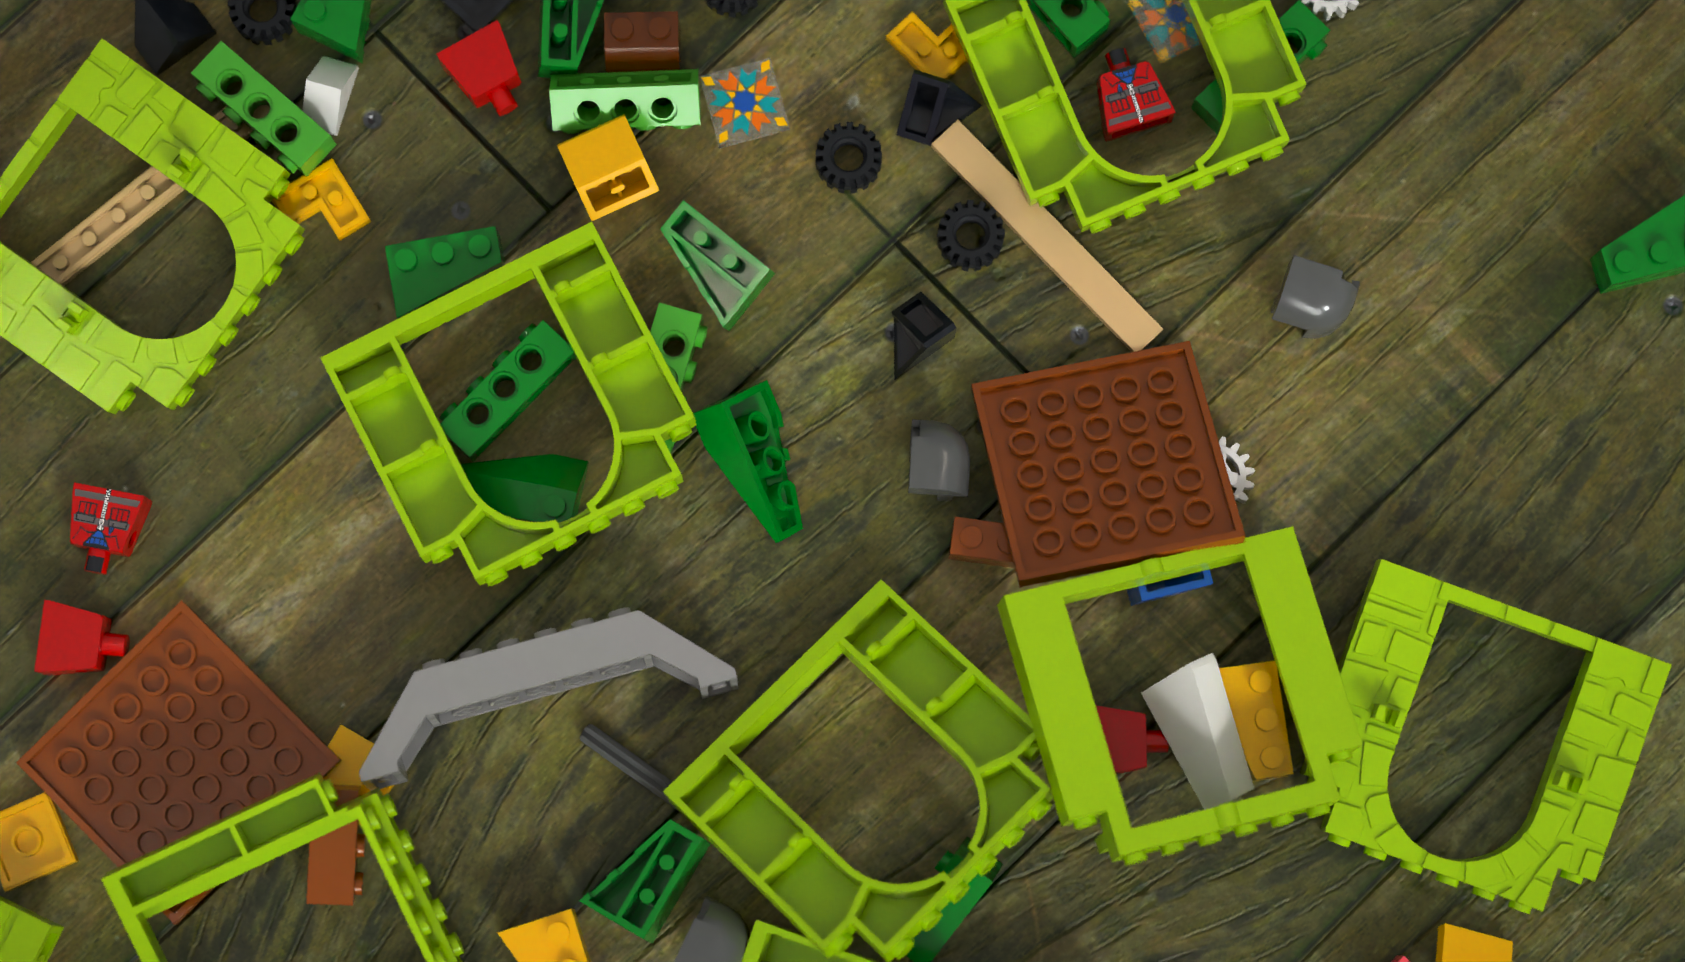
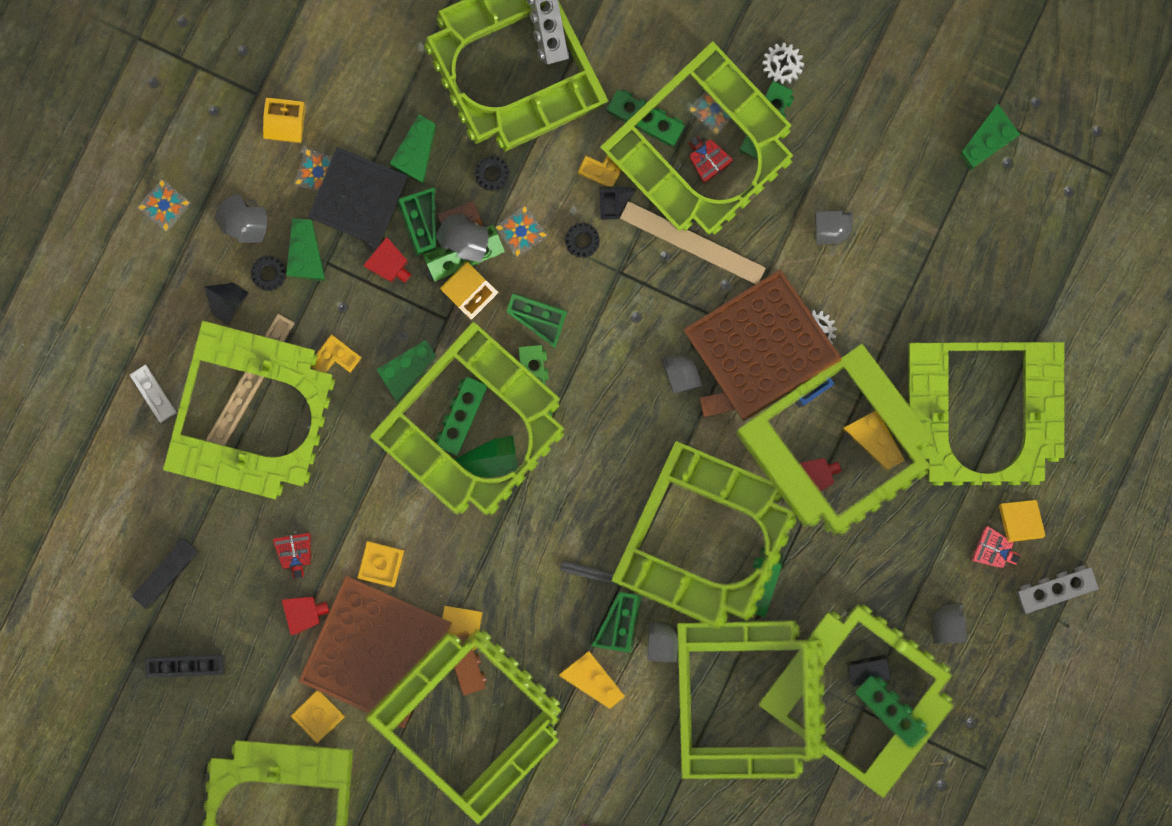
camera: 15 degrees left, 5 degrees up
bright green brick [191,41,337,177] -> none
white slope [302,56,359,136] -> none
light grey slope [359,608,739,791] -> none
green wedge [693,380,803,543] -> none
black slope [891,292,957,380] -> none
black tyre [937,200,1005,271] -> none
white slope [1141,653,1255,810] -> none
none -> yellow tile [357,541,404,588]
none -> dark grey brick [436,214,488,263]

